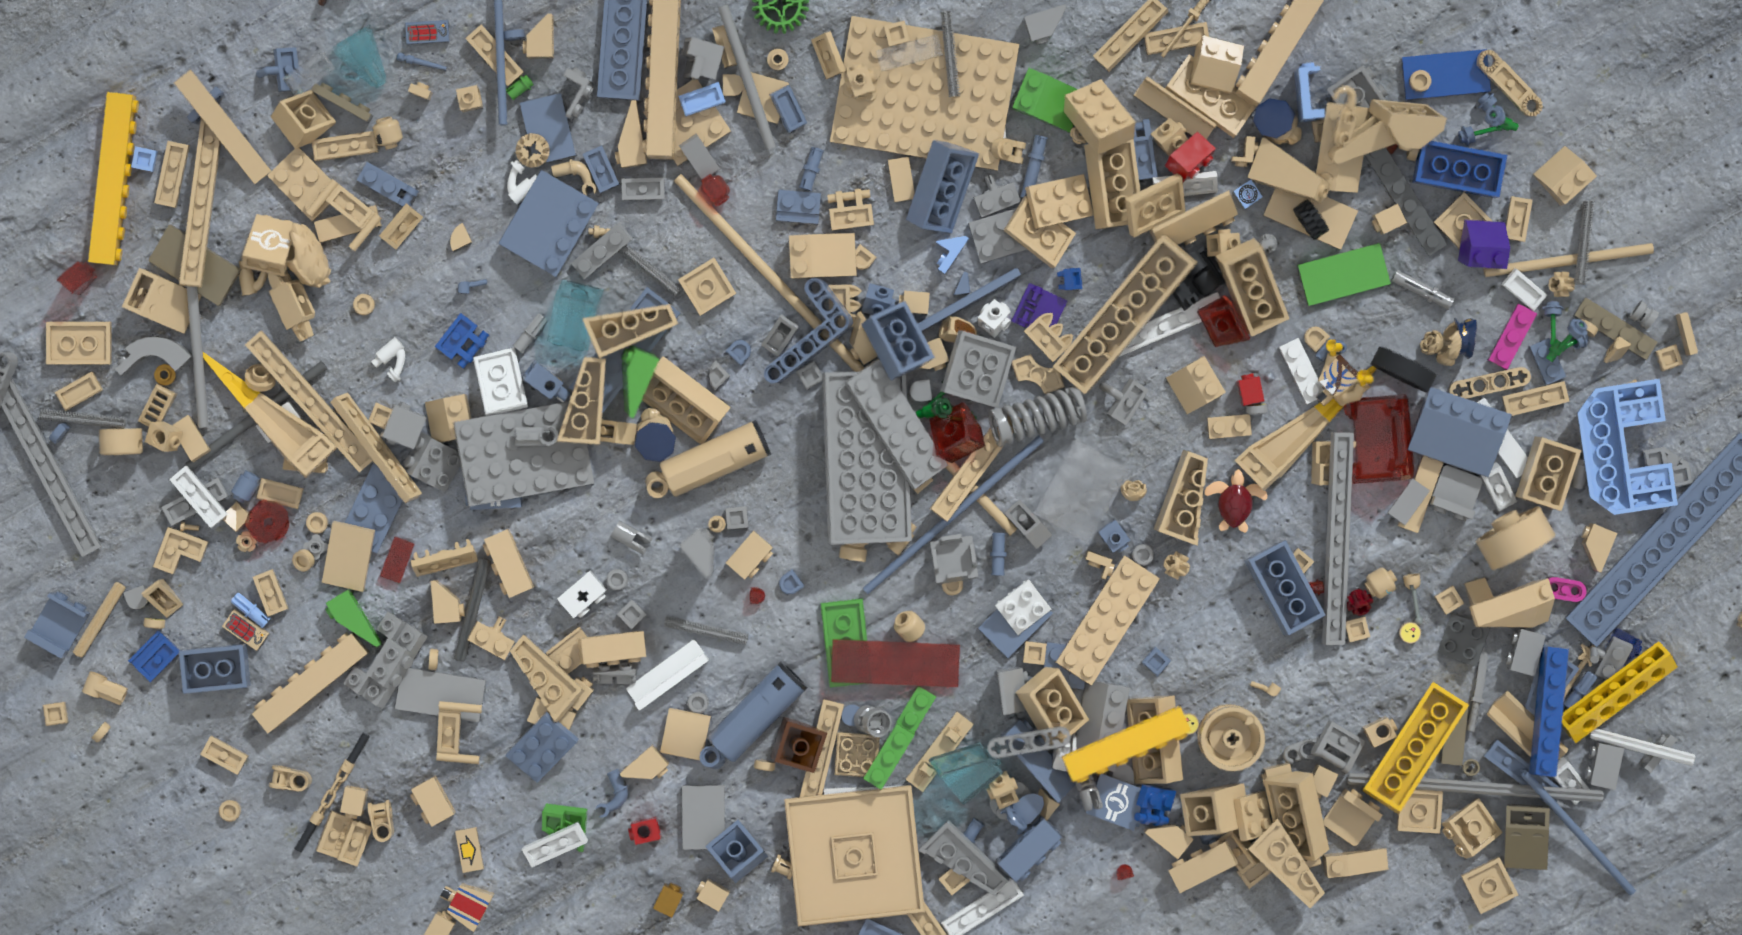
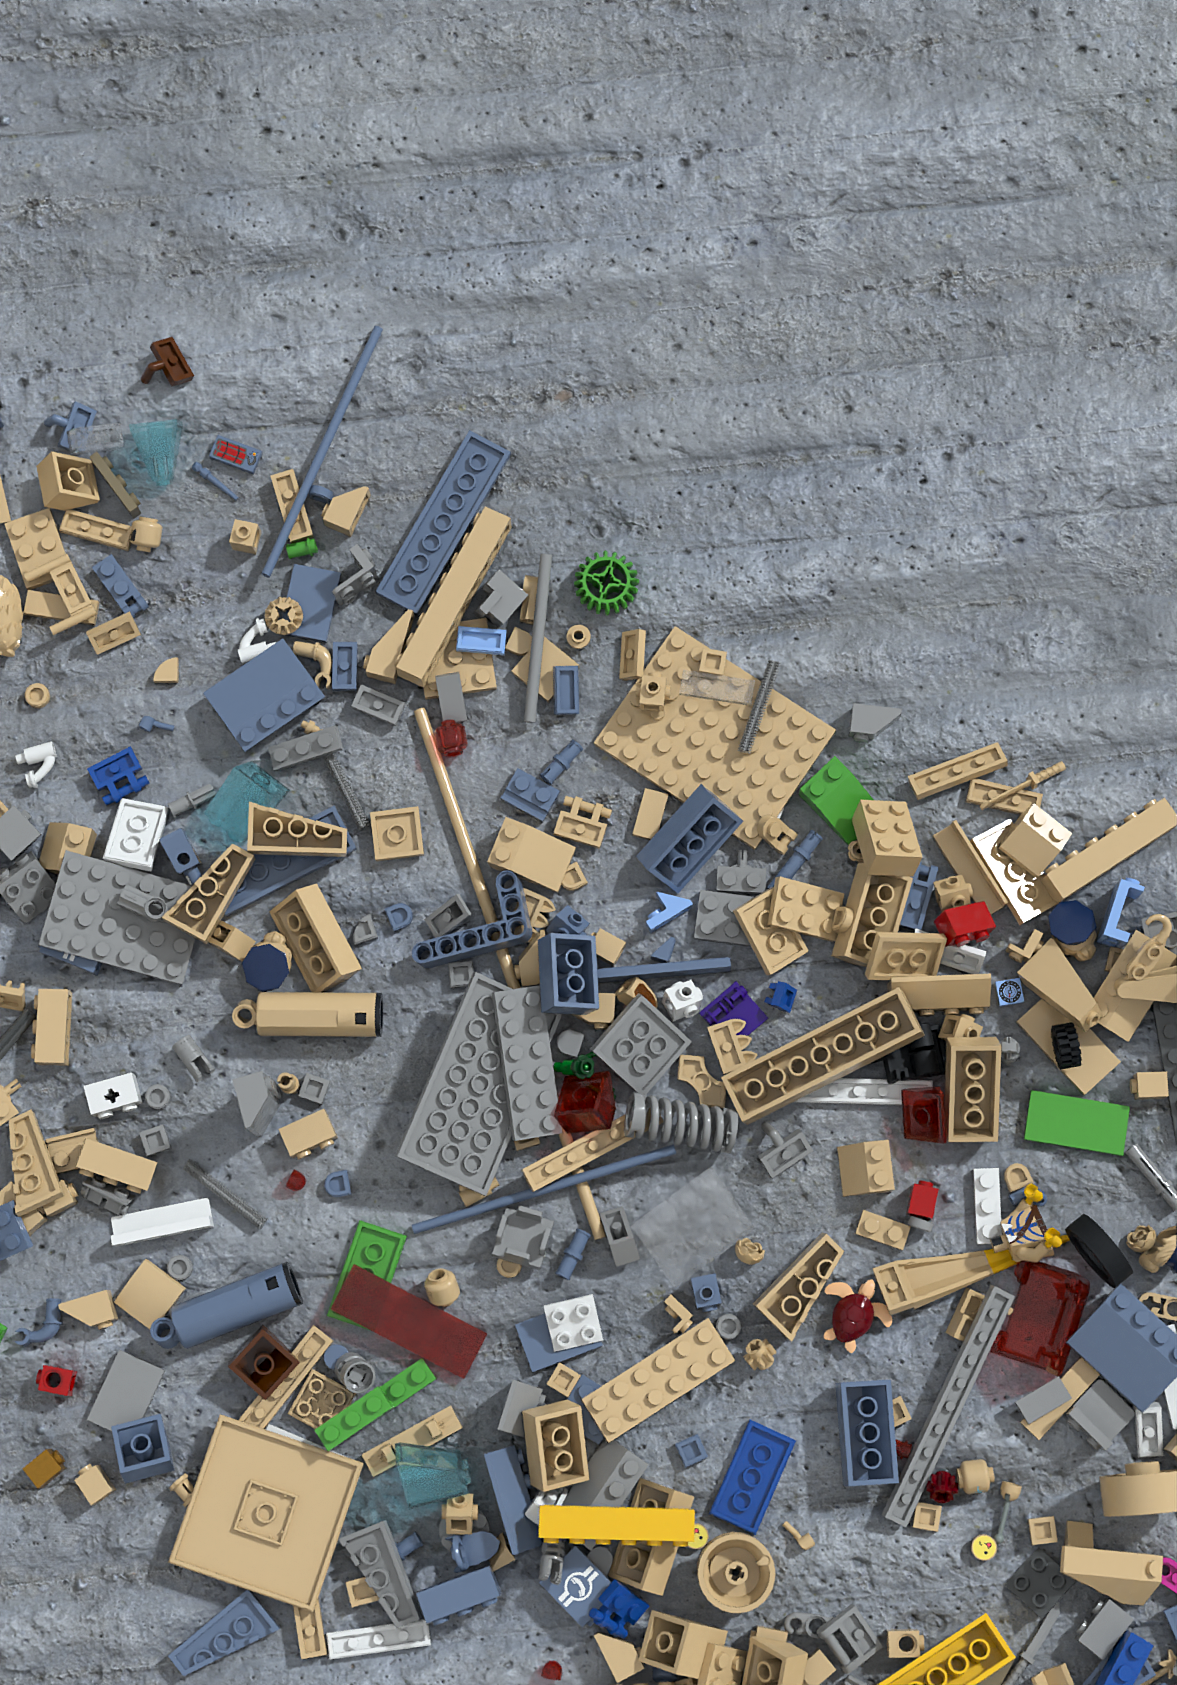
camera: 25 degrees right, 10 degrees down
tan plate [408,82,433,101] -> none
bright green slope [621,345,659,418] -> none
tan tile [754,760,776,771] -> none
tan wheel [839,543,869,562] -> none
light grey beam [988,726,1070,758] -> none
none -> blue tile [709,1420,796,1535]
none -> tan tile [831,906,854,933]

